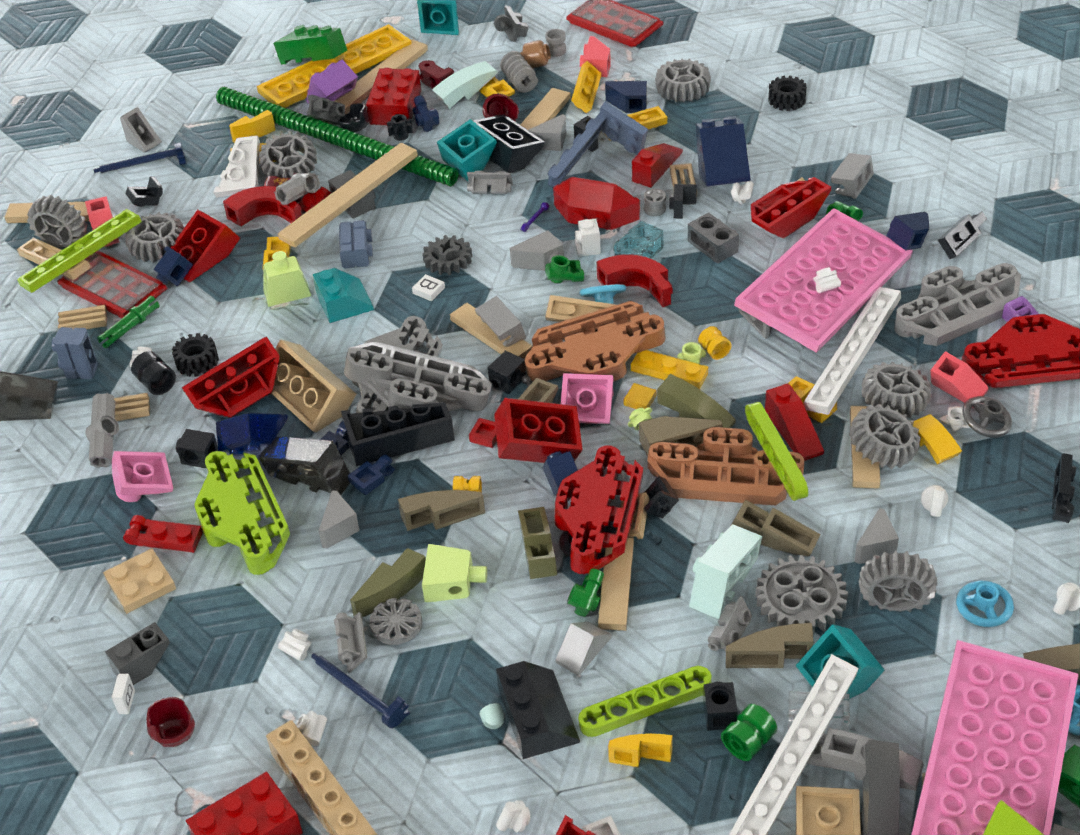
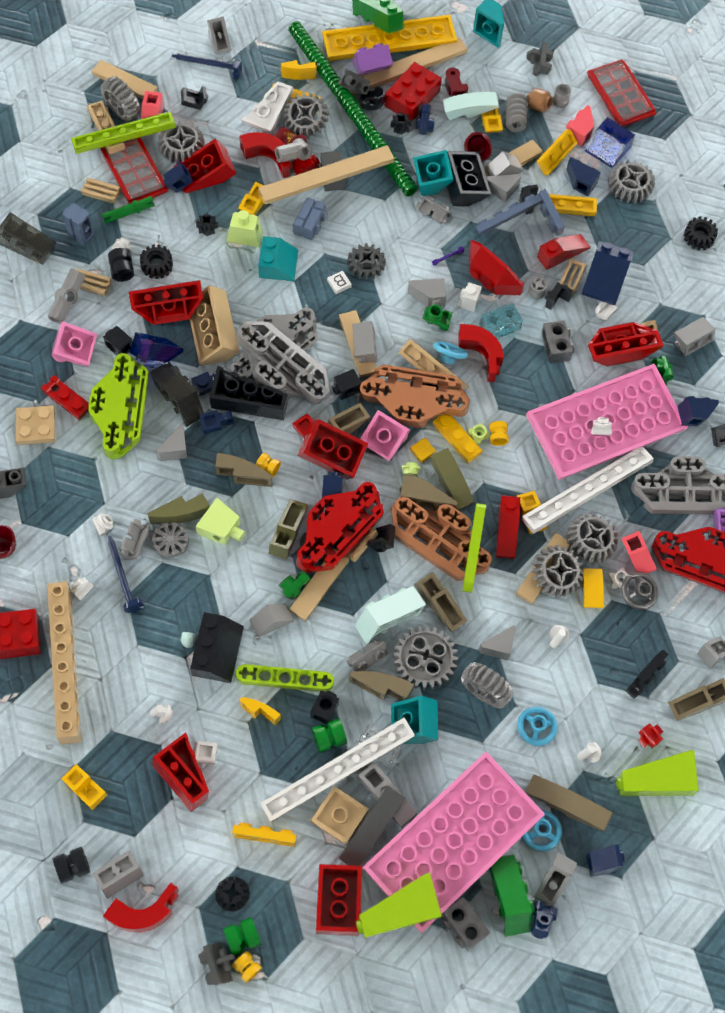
camera: 20 degrees right, 20 degrees up
none -> black gear [196,213,218,236]
none -> light grey slope [485,151,523,176]
none -> clear blue slope [585,117,635,168]

